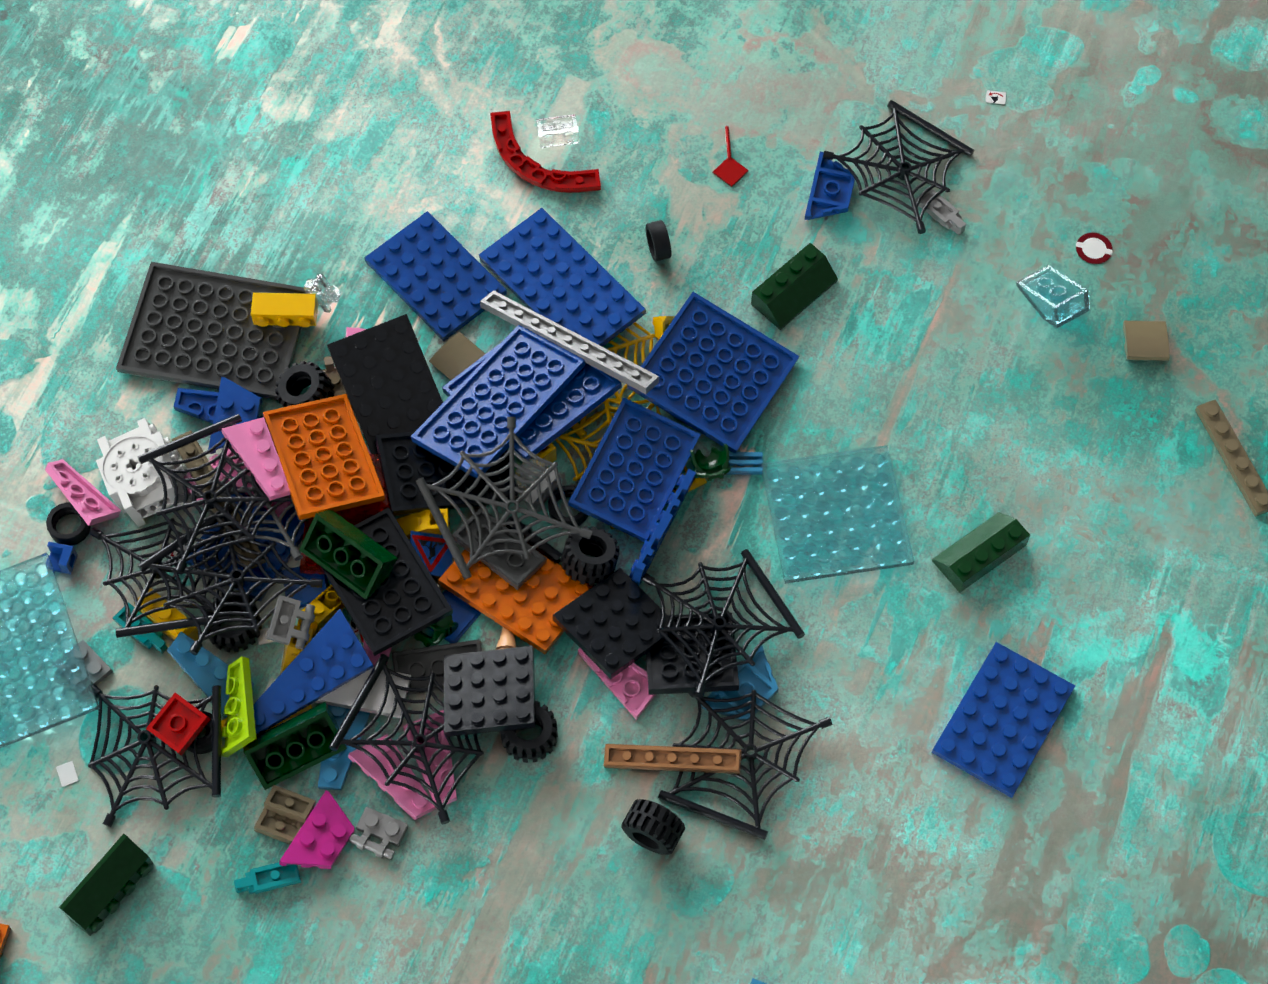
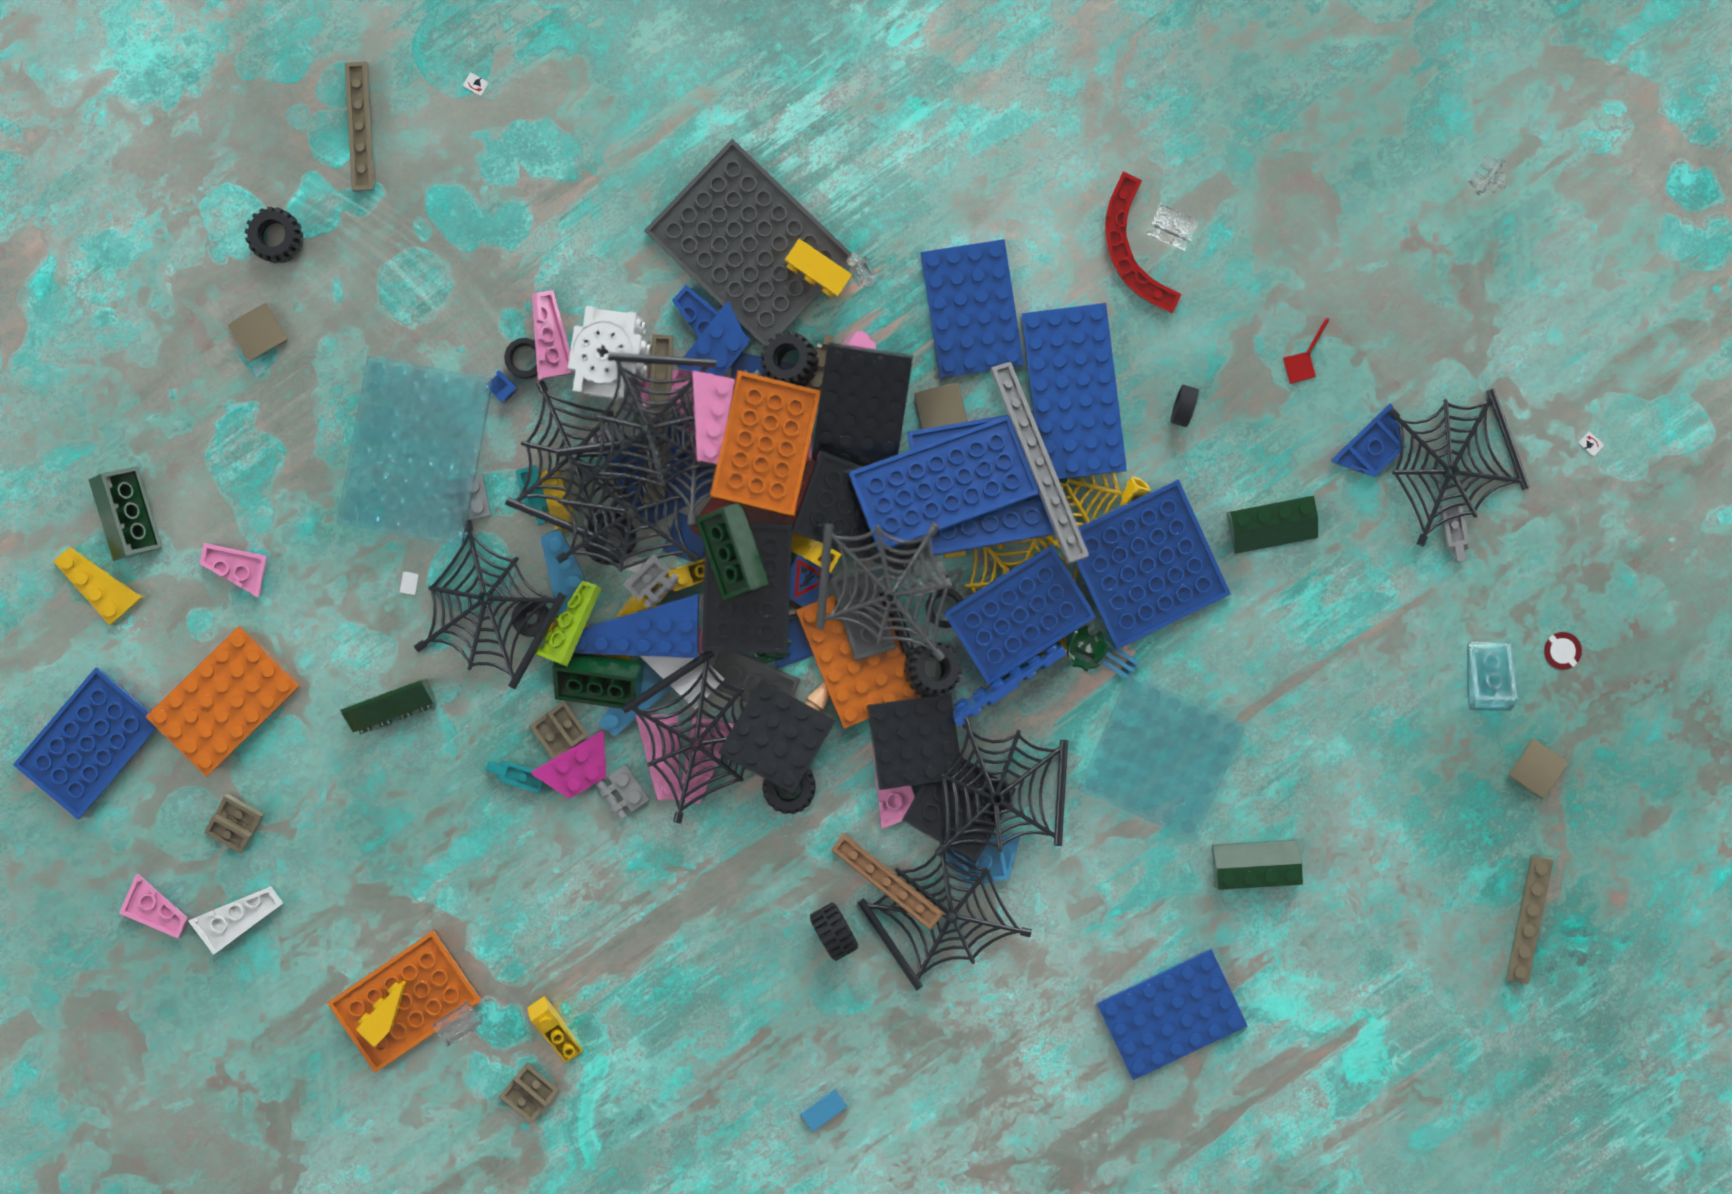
camera: 35 degrees right, 25 degrees up
red plate [146,693,211,756] -> none

